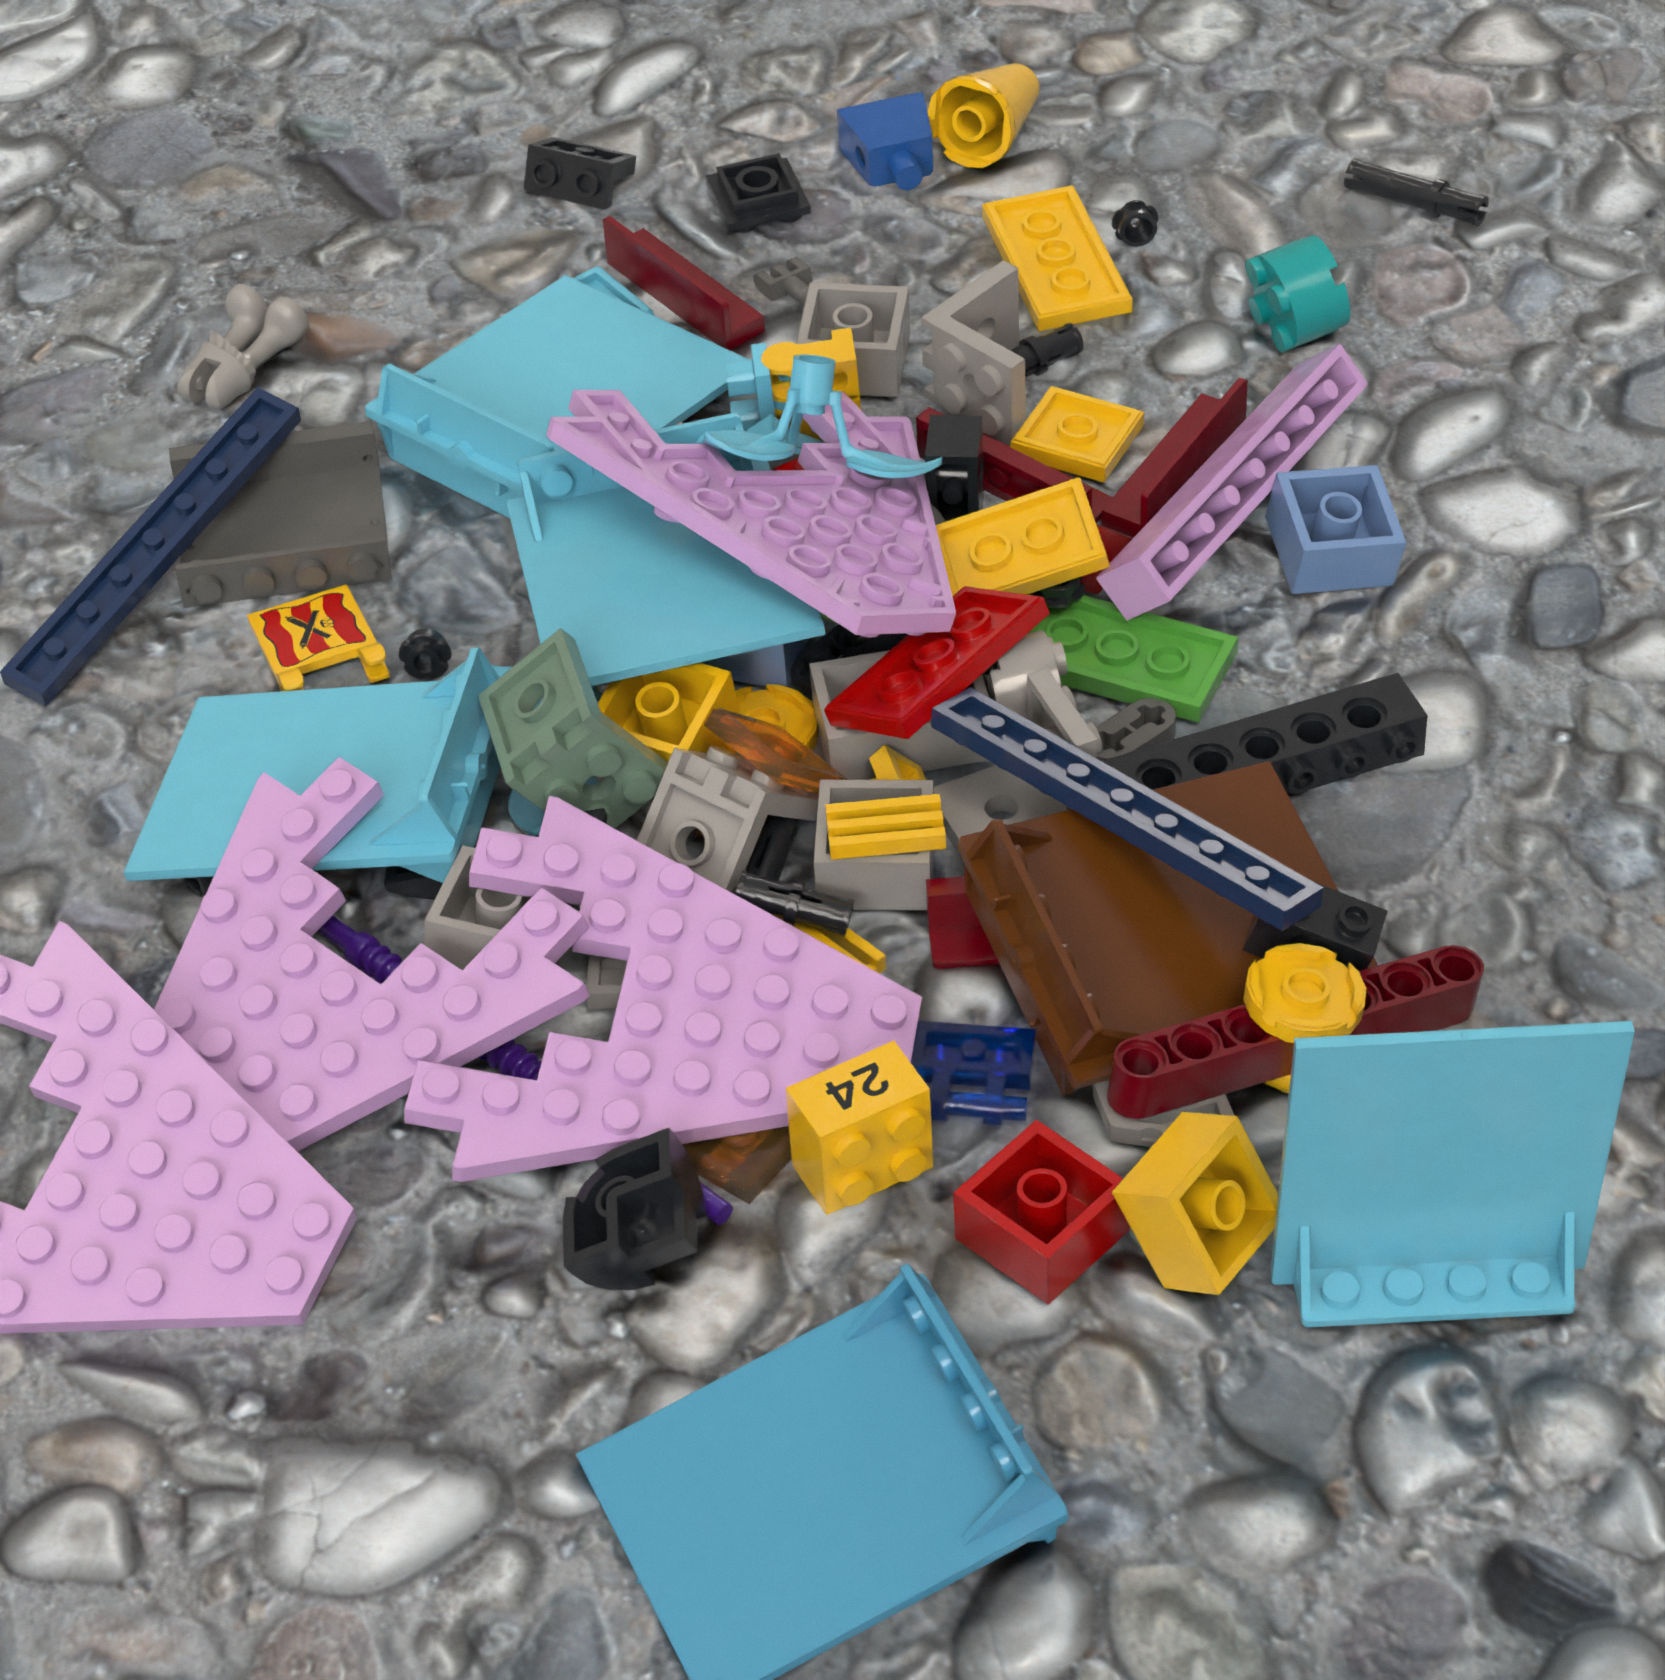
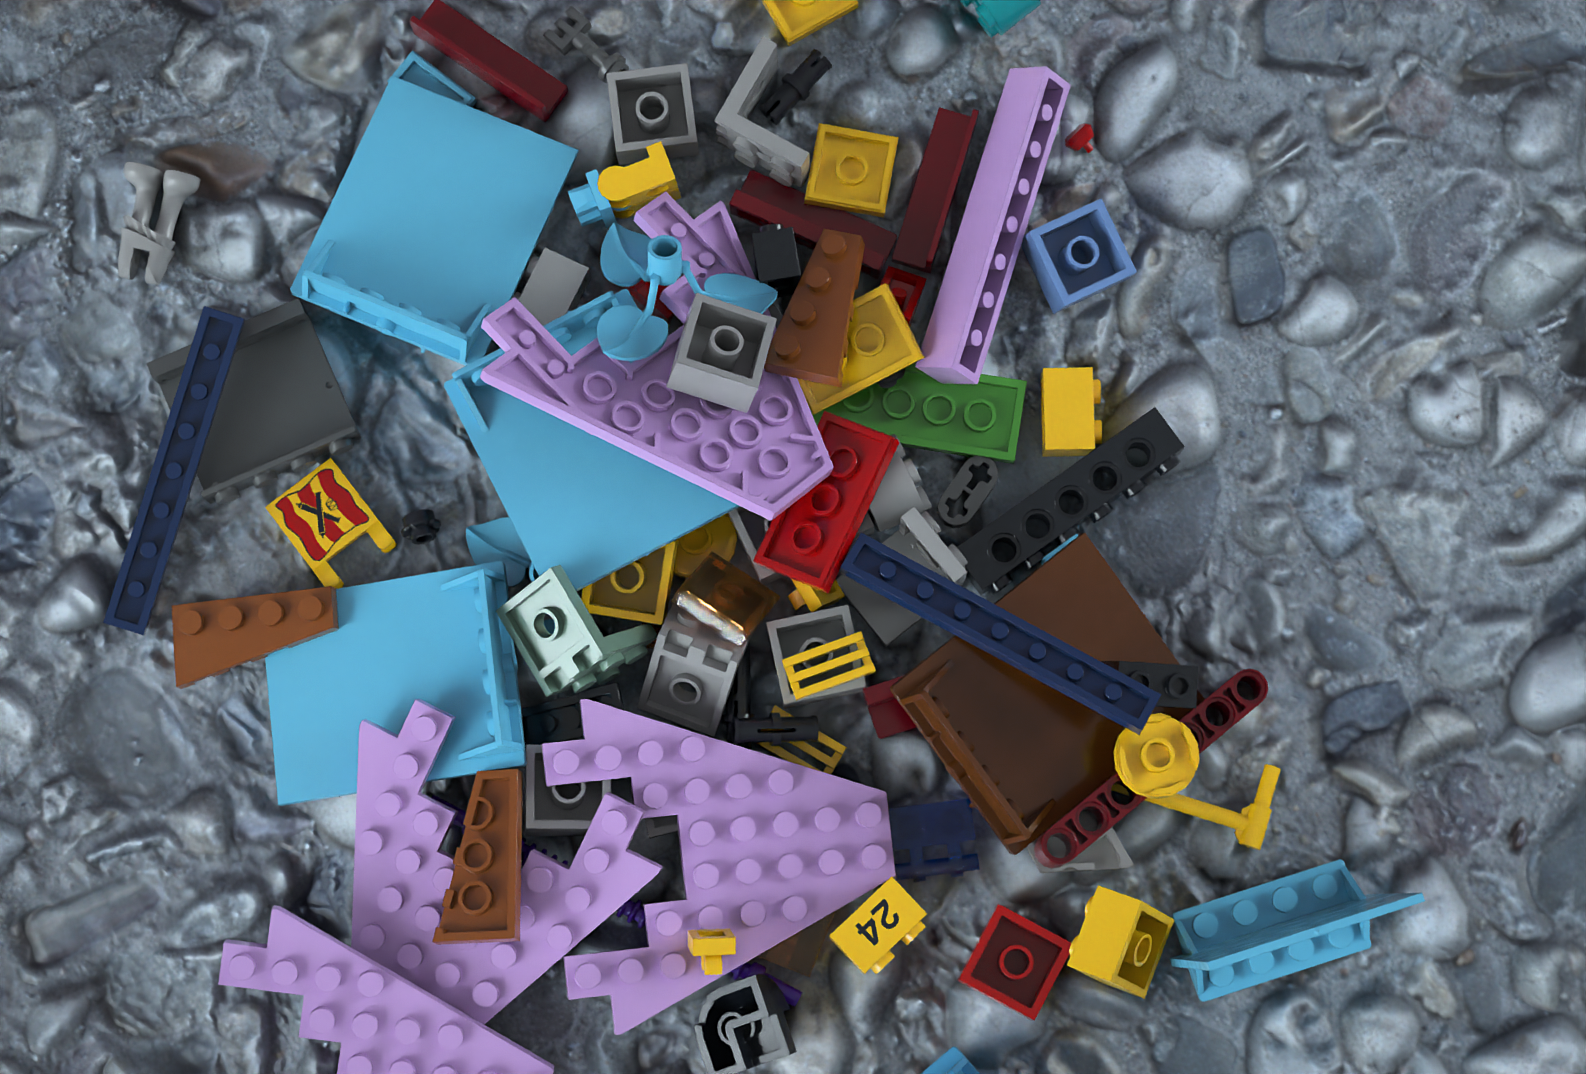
camera: 15 degrees left, 35 degrees up
none -> dark orange wing [171,586,339,689]
none -> dark orange wing [432,769,523,945]
none -> light grey brick [666,293,777,413]
none -> yellow tile [688,928,736,975]
none -> dark orange wing [764,229,865,387]
none -> yellow piece [1040,367,1102,457]
none -> red rock [1065,123,1094,153]

